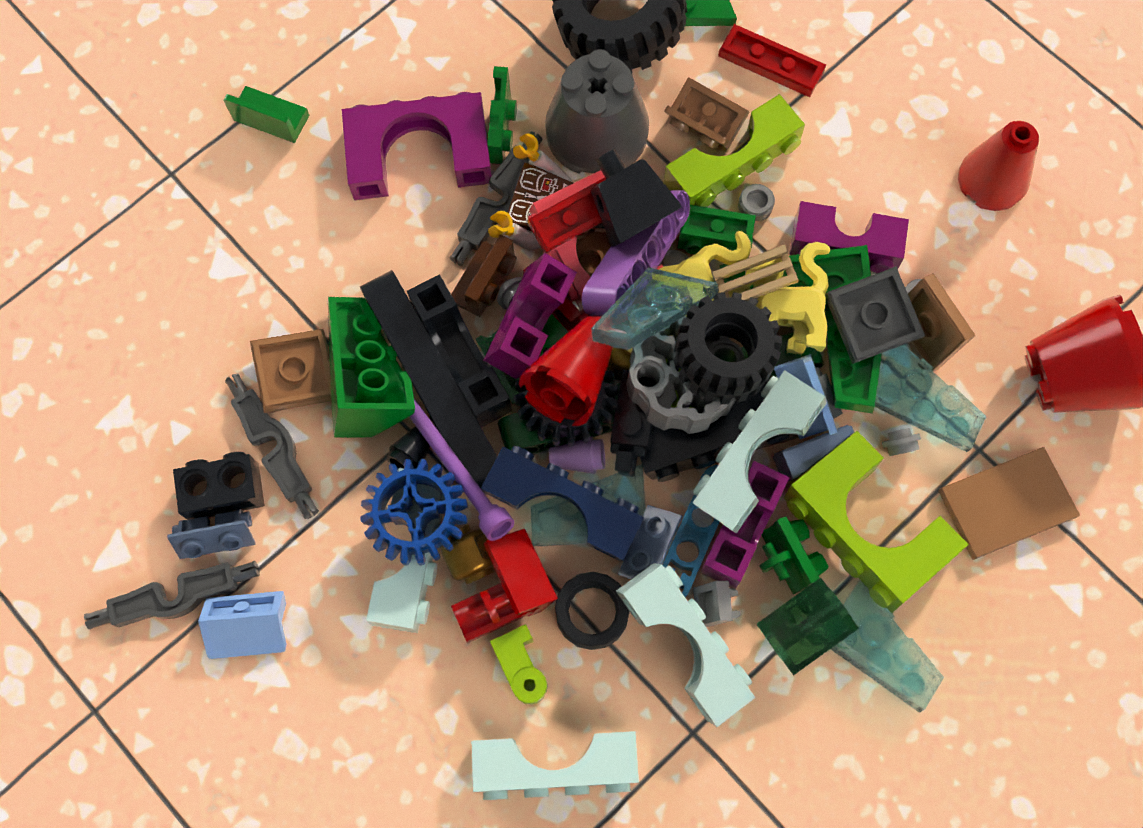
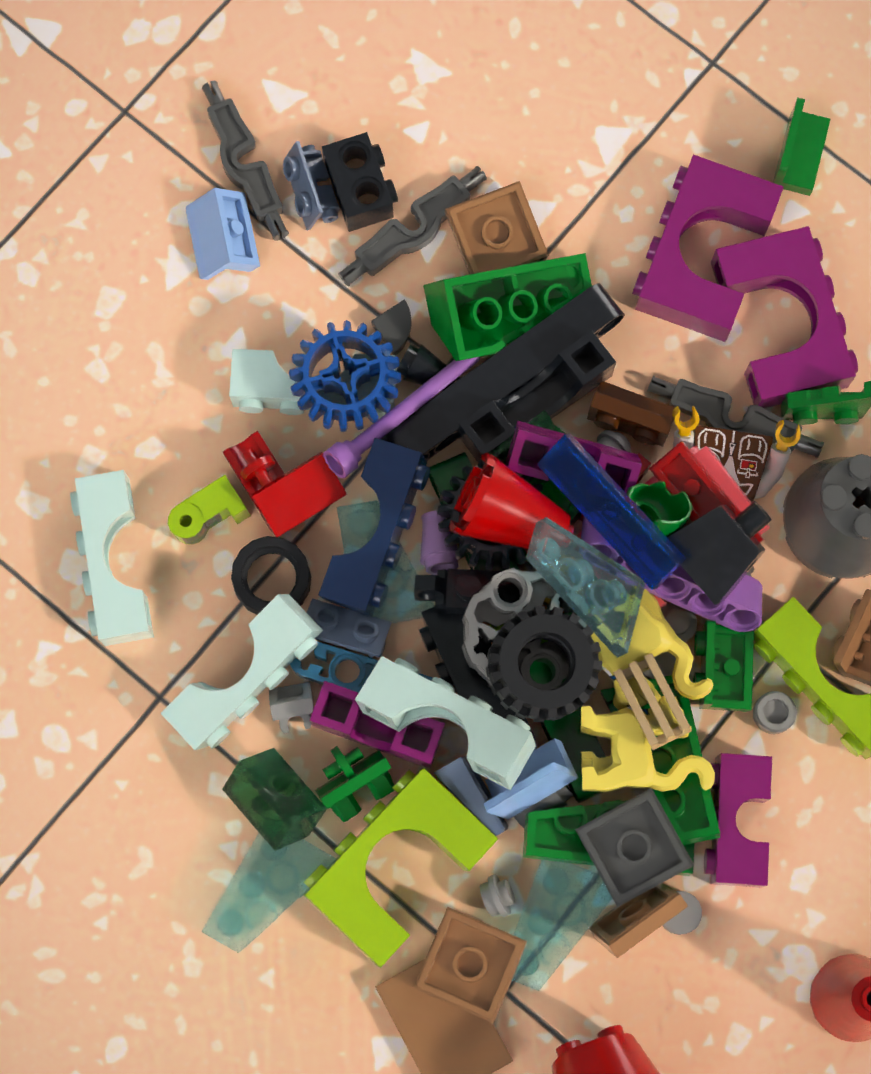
camera: 80 degrees right, 5 degrees up
pearl gold head [441,524,495,585] -> none
none -> dark grey tile [371,299,412,355]
none -> medium nougat tile [413,907,528,1023]
none -> clear blue tile [537,434,686,590]
none -> green hair [621,481,693,542]
none -> magenta arch [632,154,784,342]

